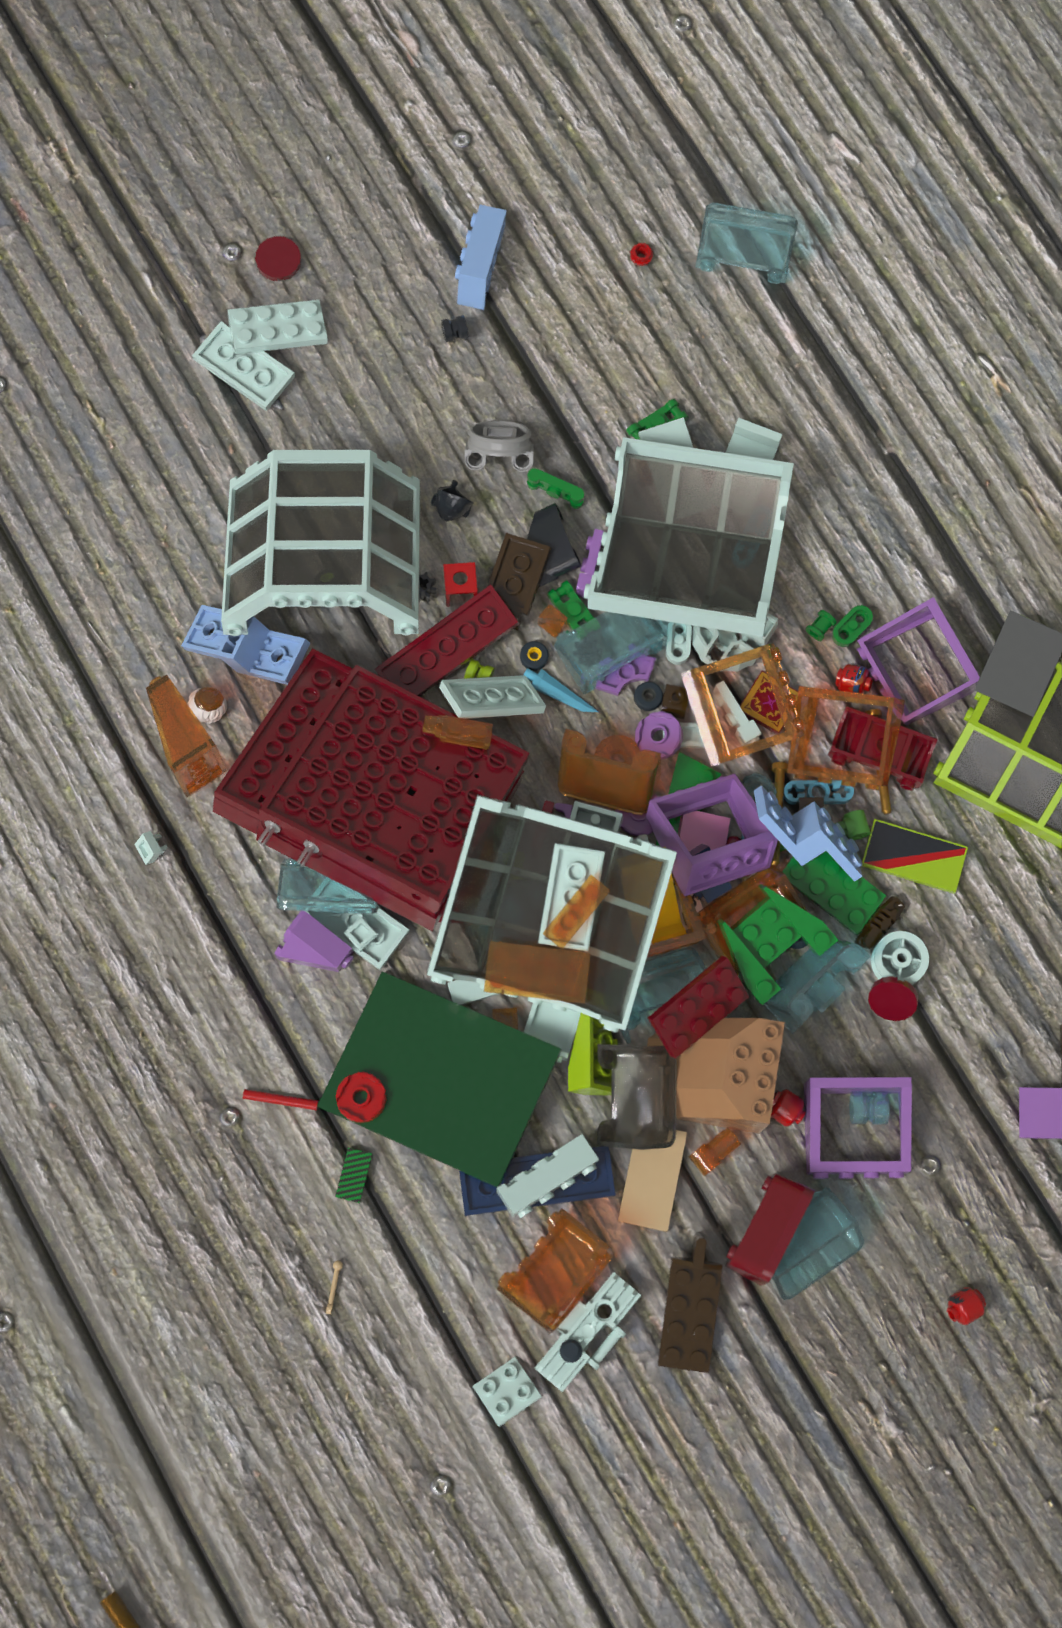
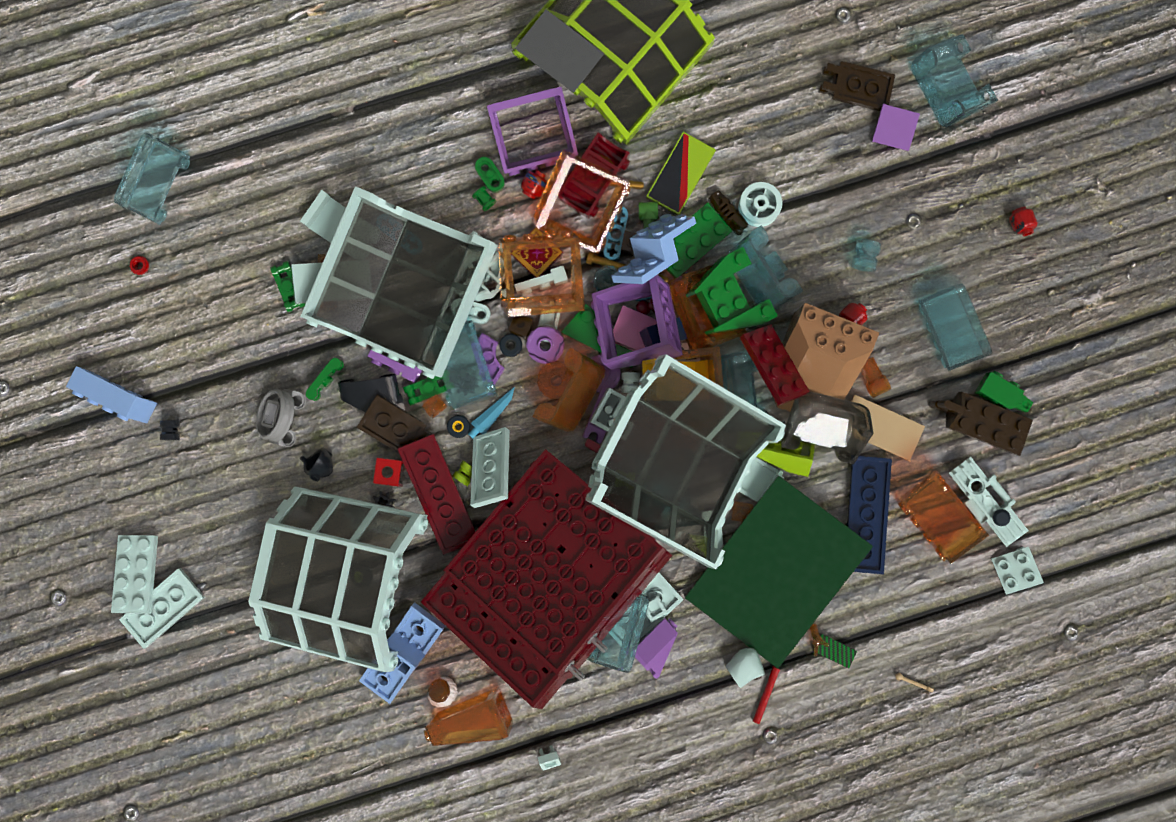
camera: 70 degrees left, 10 degrees up
dark red tile [255,236,301,281] -> none
red tile [336,1072,387,1123] -> none
clear orange hinge [423,715,493,749] -> none
clear orange plate [483,941,591,1004] -> none
light aqua wedge [497,1134,599,1219] -> none
light aqua tile [538,843,605,951] -> none
clear orange plate [542,875,610,950] -> none
dark red windscreen [725,1173,815,1286] -> none
medium lavender windscreen [804,1077,912,1179] -> none
dark red tile [868,976,919,1021] -> none
none -> light aqua piece [725,648,765,688]
none -> clear orange bar [810,624,829,657]
none -> green hinge [974,371,1033,413]

